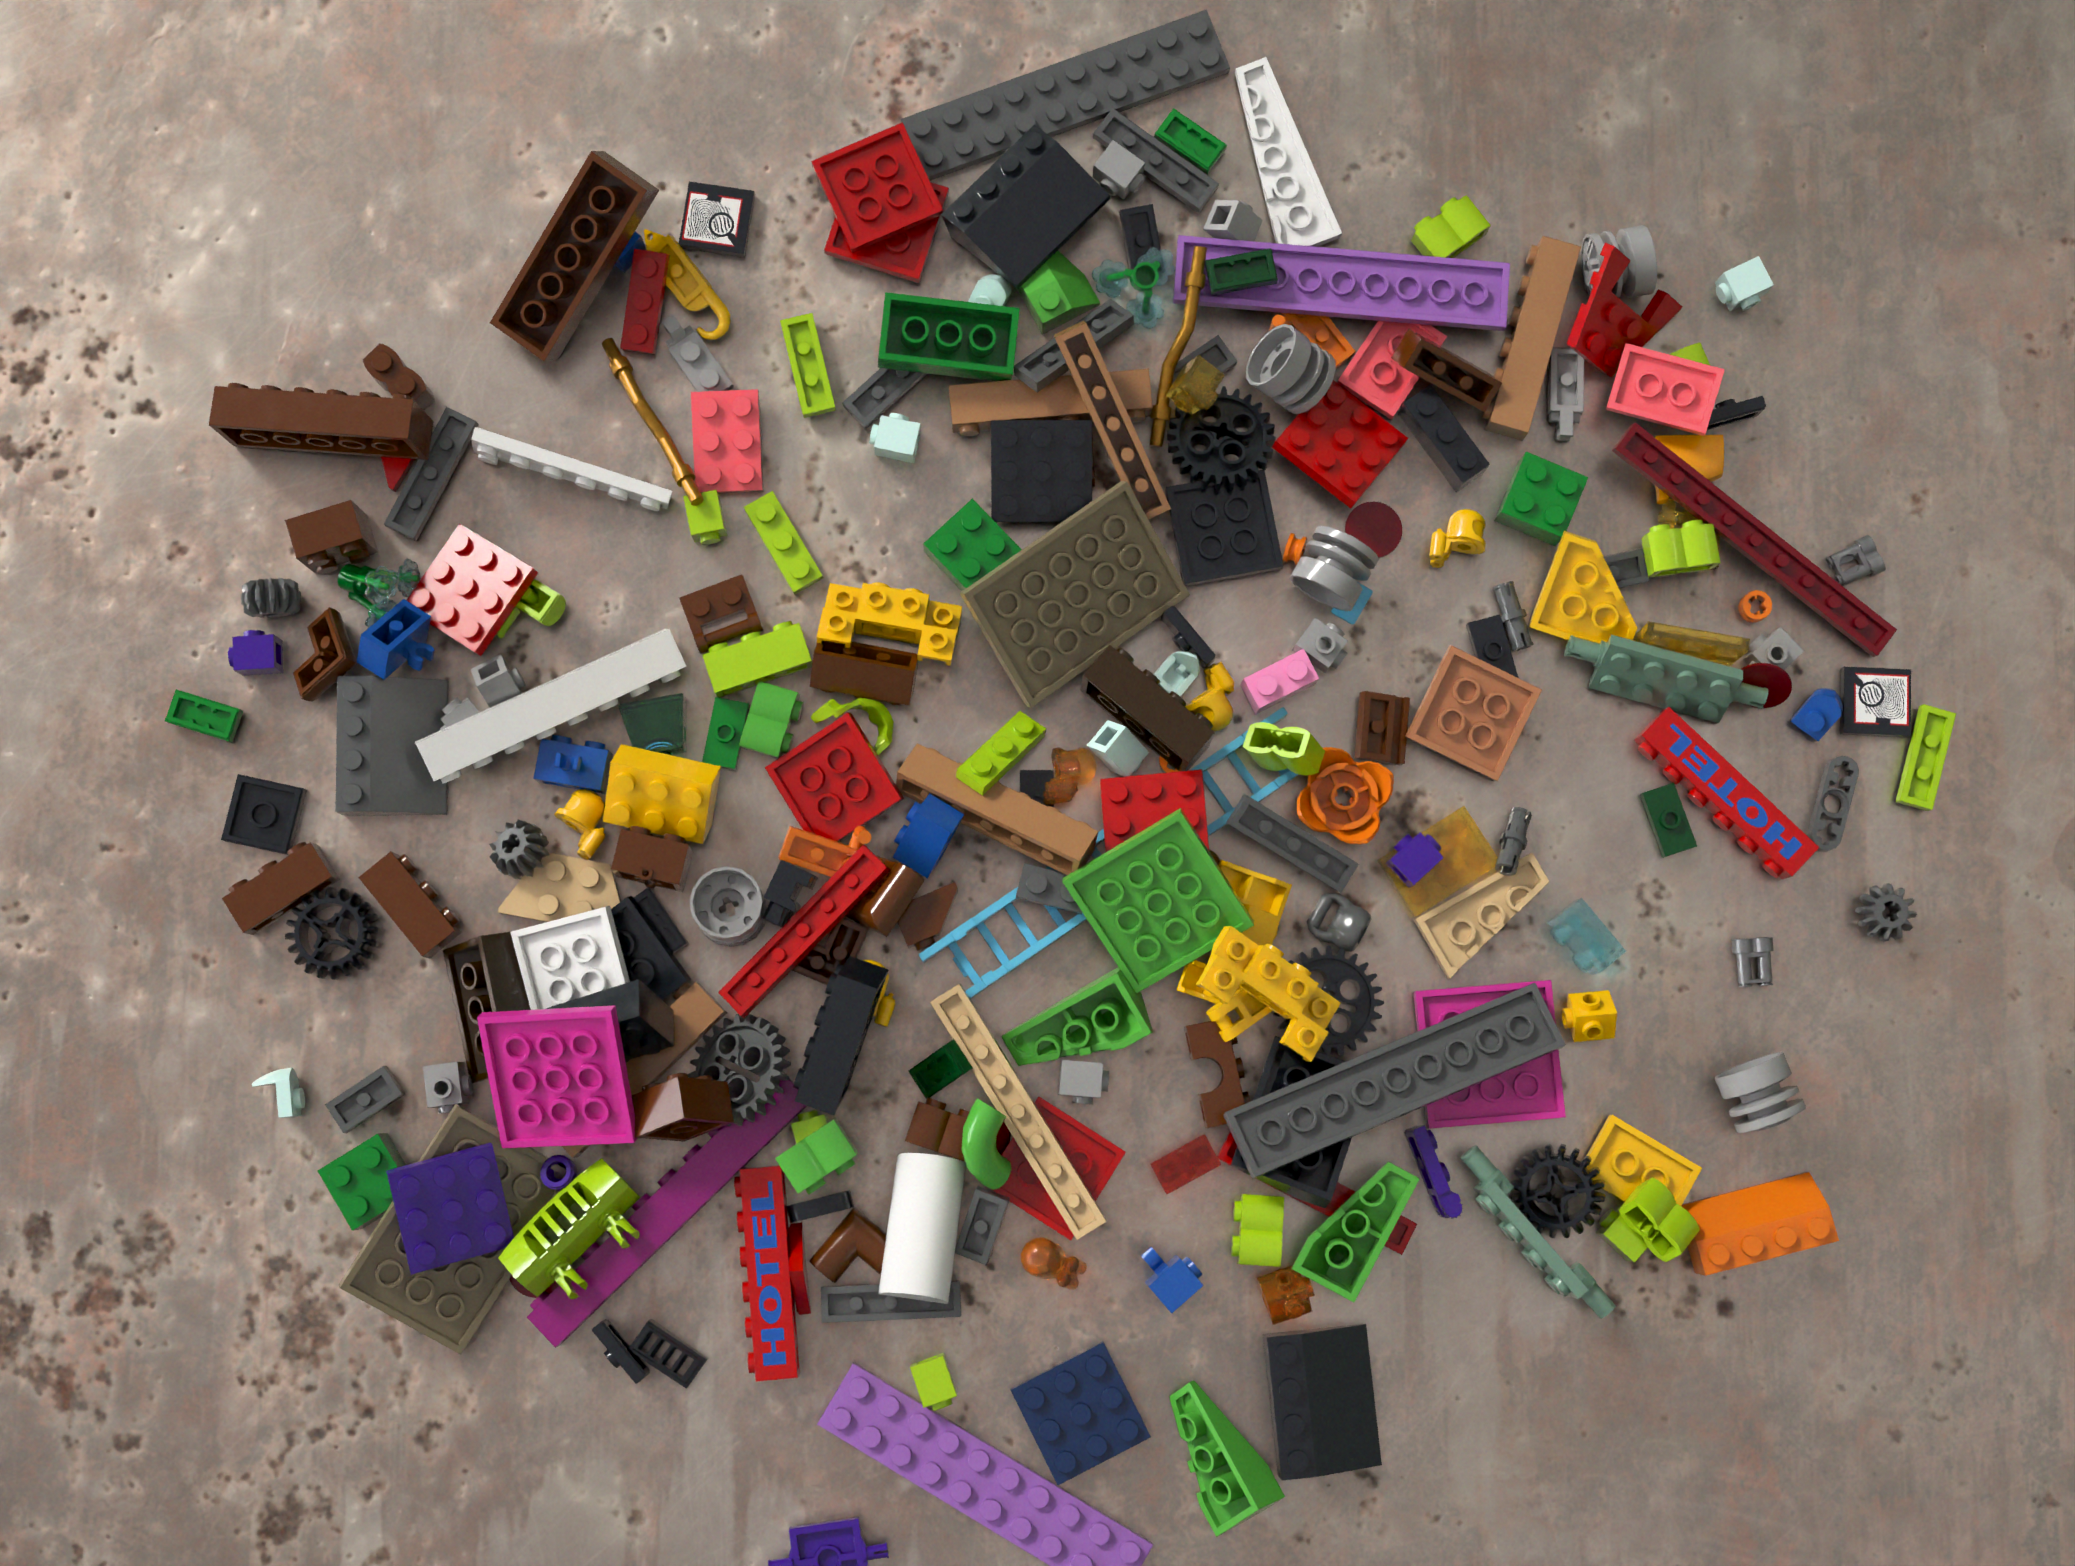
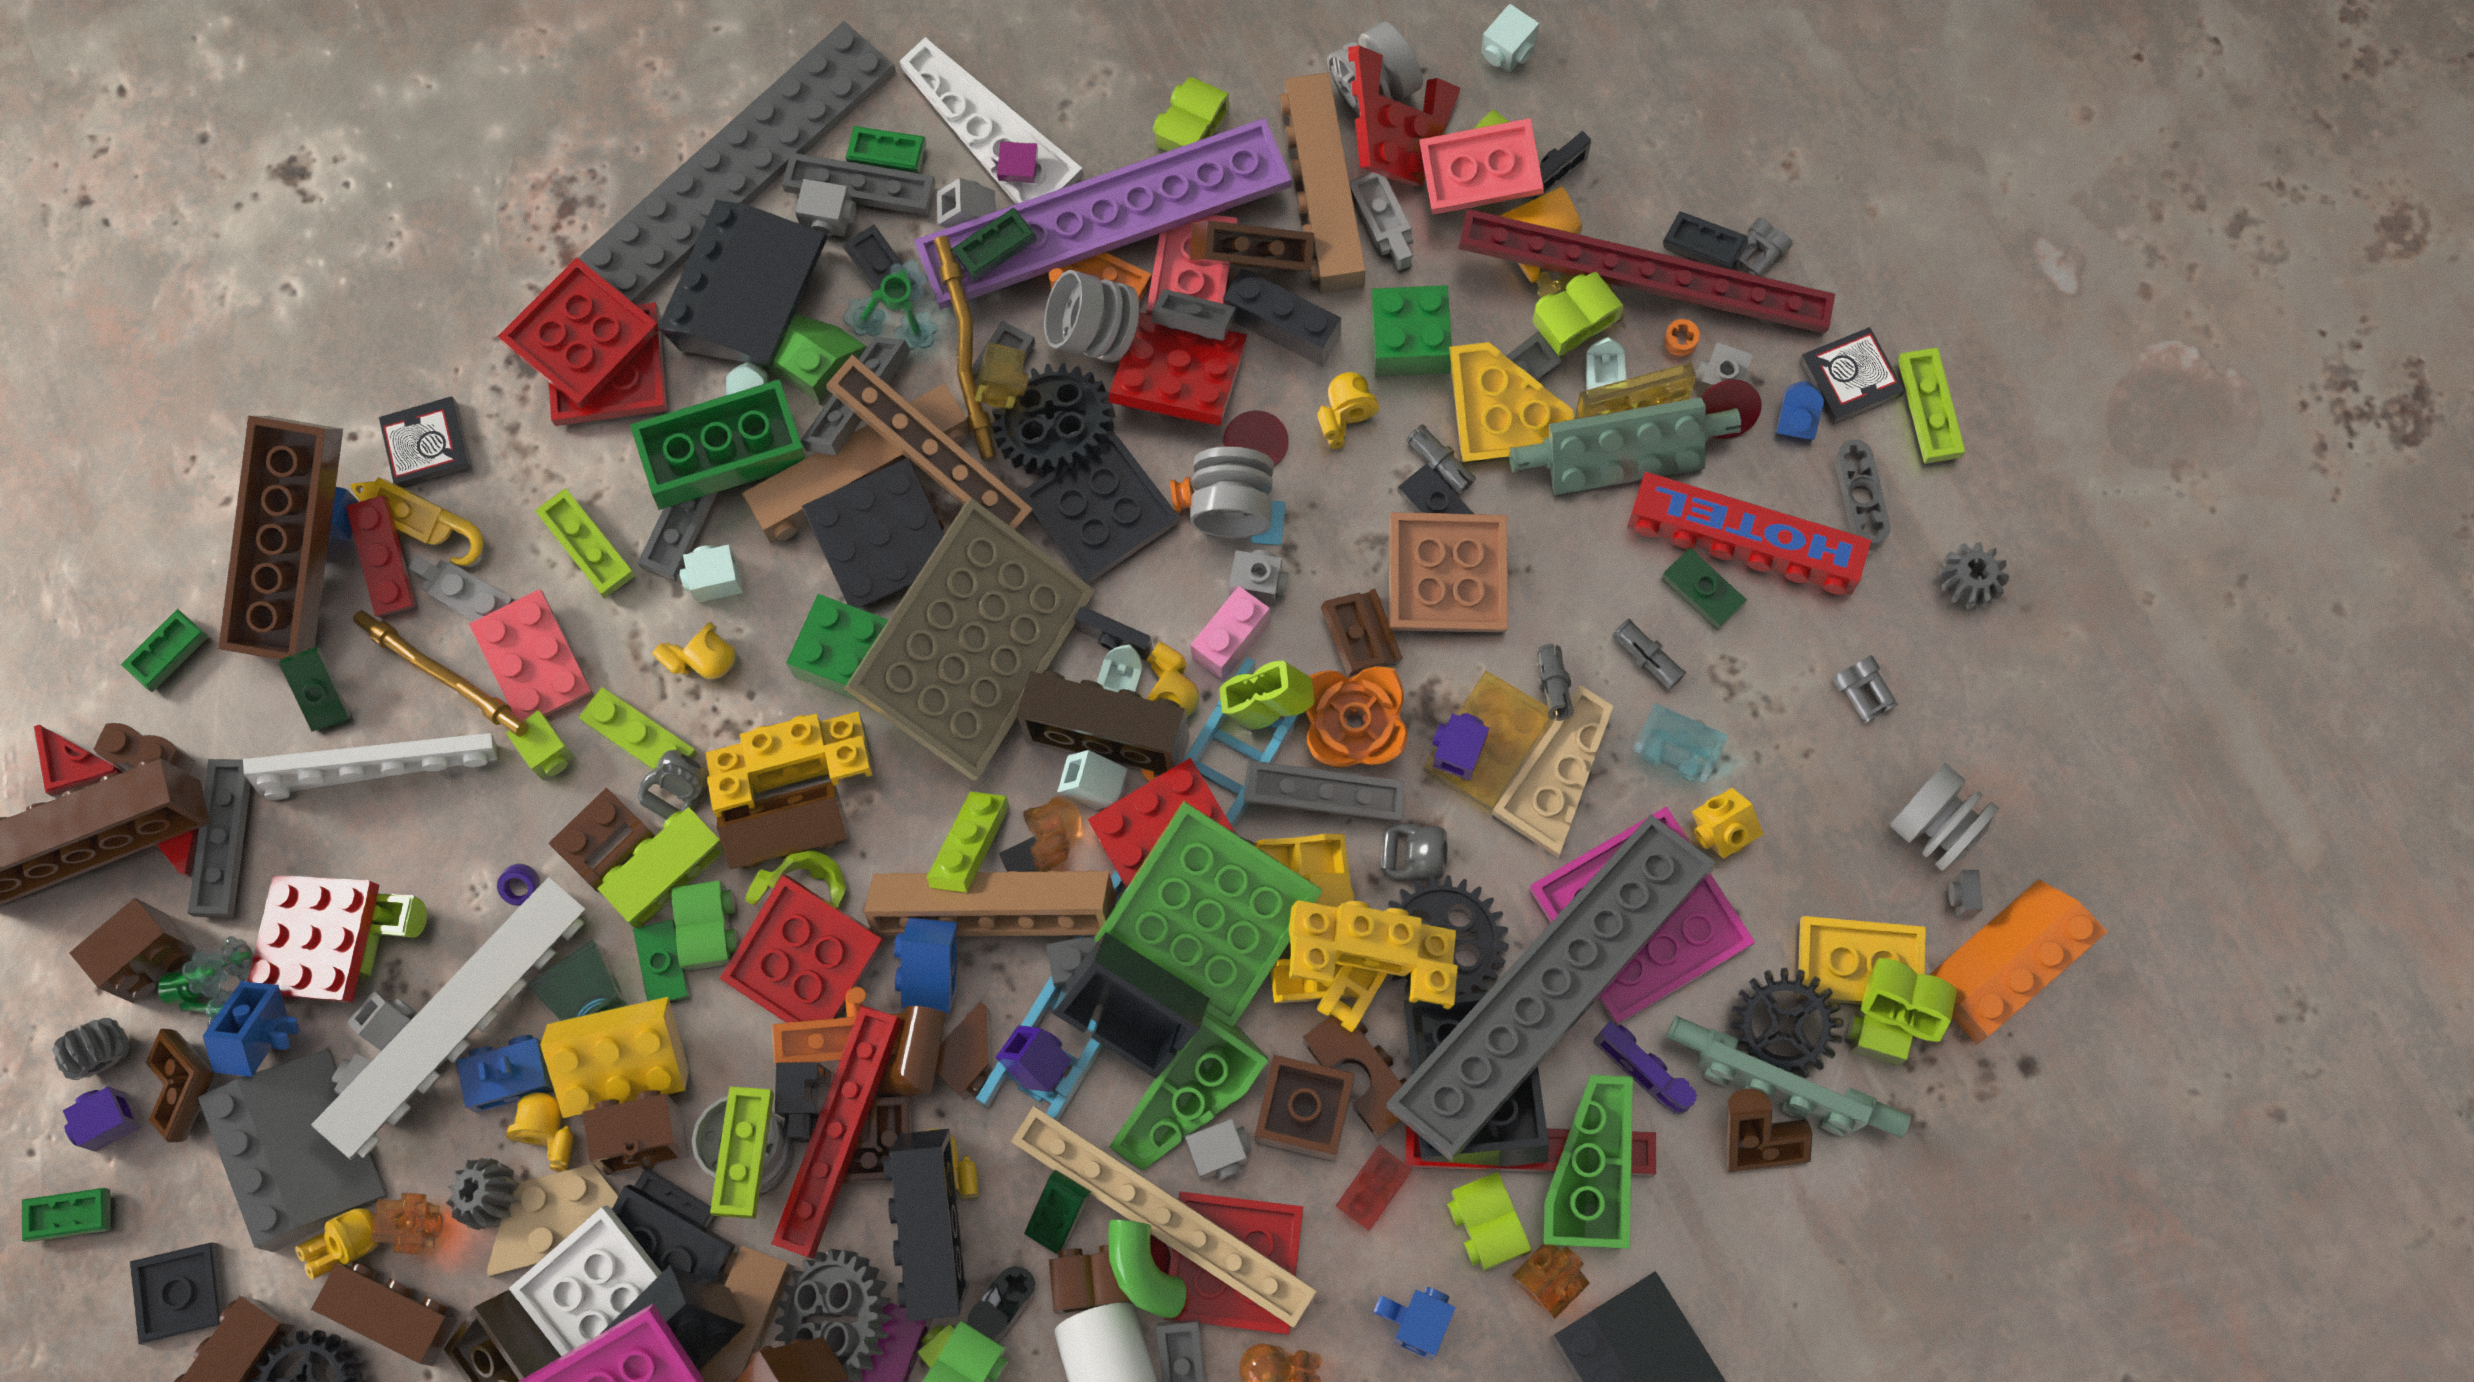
camera: 15 degrees left, 10 degrees down
none -> red tile [34,725,122,796]
none -> green plate [121,609,209,692]
none -> dark green plate [279,646,351,732]
none -> yellow piece [295,1208,382,1280]
none -> clear orange brick [371,1193,443,1255]
none -> dark purple piece [497,864,540,906]
none -> dark grey piece [638,750,709,820]
none -> yellow piece [652,622,736,679]
none -> lime plate [710,1086,774,1219]
none -> black piece [967,1266,1035,1342]
none -> dark purple brick [995,1025,1072,1092]
none -> magenta tile [997,142,1038,183]
none -> black piece [1052,932,1210,1079]
none -> dark grey plate [1151,289,1236,341]
none -> reddish brown brick [1254,1055,1355,1162]
none -> light aqua plate [1585,337,1627,396]
none -> dark grey pin [1612,618,1687,690]
none -> black plate [1663,211,1748,270]
none -> reddish brown brick [1726,1089,1813,1172]
none -> dark grey plate [1949,870,1983,918]

